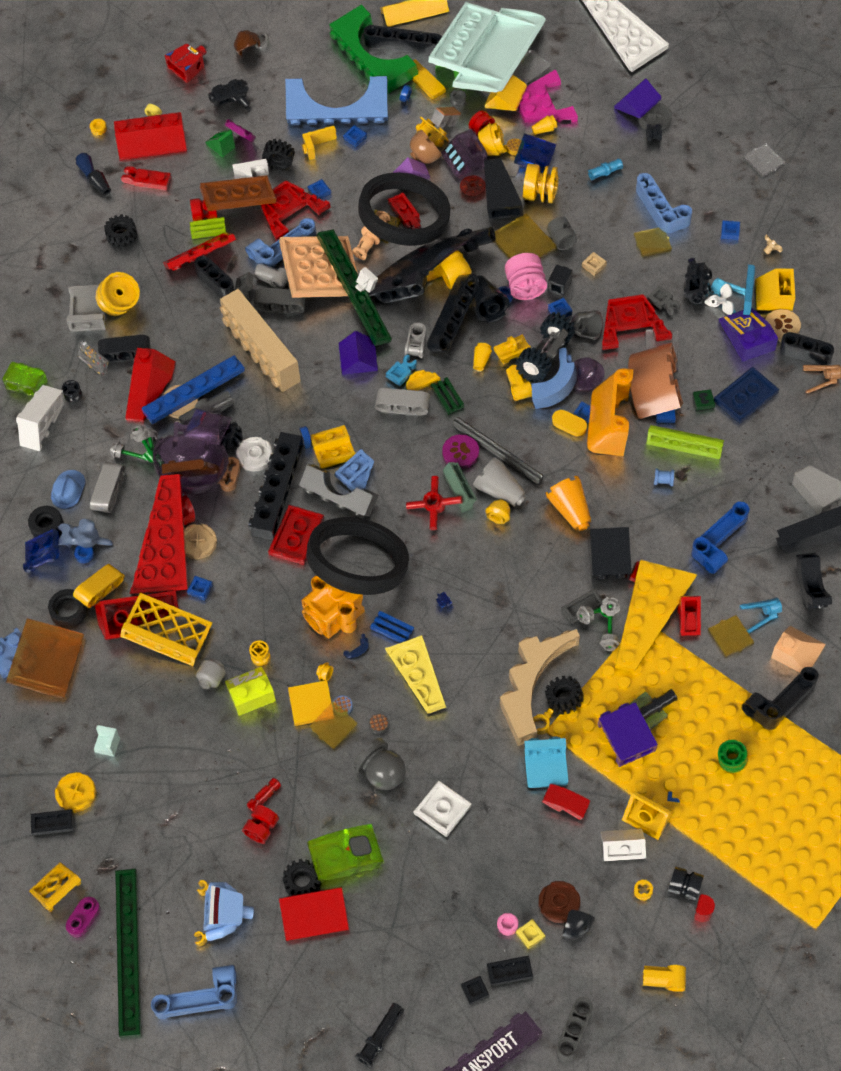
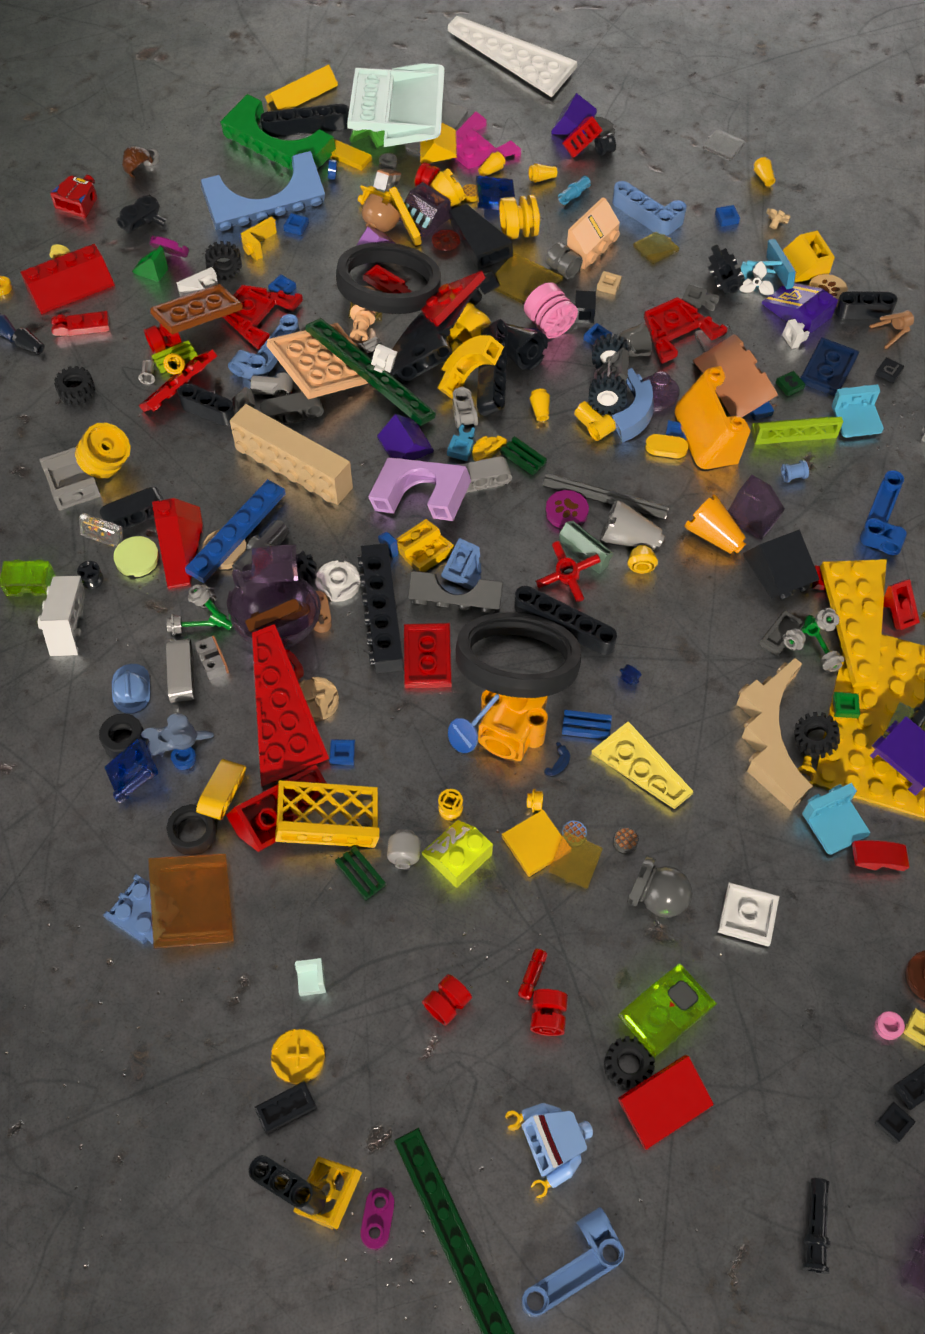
camera: 25 degrees left, 0 degrees up
yellow hips [494,334,531,364] -> none
none -> yellowish green tile [113,536,159,577]
none -> light grey piece [138,360,155,385]
none -> yellow cone [163,353,185,374]
none -> flat silver piece [194,636,229,680]
none -> black beam [248,1155,326,1215]
none -> dark green tile [335,846,386,901]
none -> light grey piece [357,336,382,355]
none -> lavender arch [368,458,471,521]
none -> yellow tile [389,186,422,247]
none -> red wing [421,271,486,326]
none -> red wheel [422,974,472,1026]
none -> yellow arch [438,335,504,399]
none -> blue piece [448,694,499,753]
none -> black beam [514,586,617,655]
none -> yellow cone [528,163,557,183]
none -> red slope [562,116,603,158]
none -> light nougat slope [567,197,620,269]
none -> clear purple slope [728,475,785,540]
none -> yellow cone [754,157,776,187]
none -> white tile [782,319,810,349]
none -> medium azure bracket [831,384,884,438]
none -> green tile [833,692,860,718]
none -> black tile [875,357,905,383]

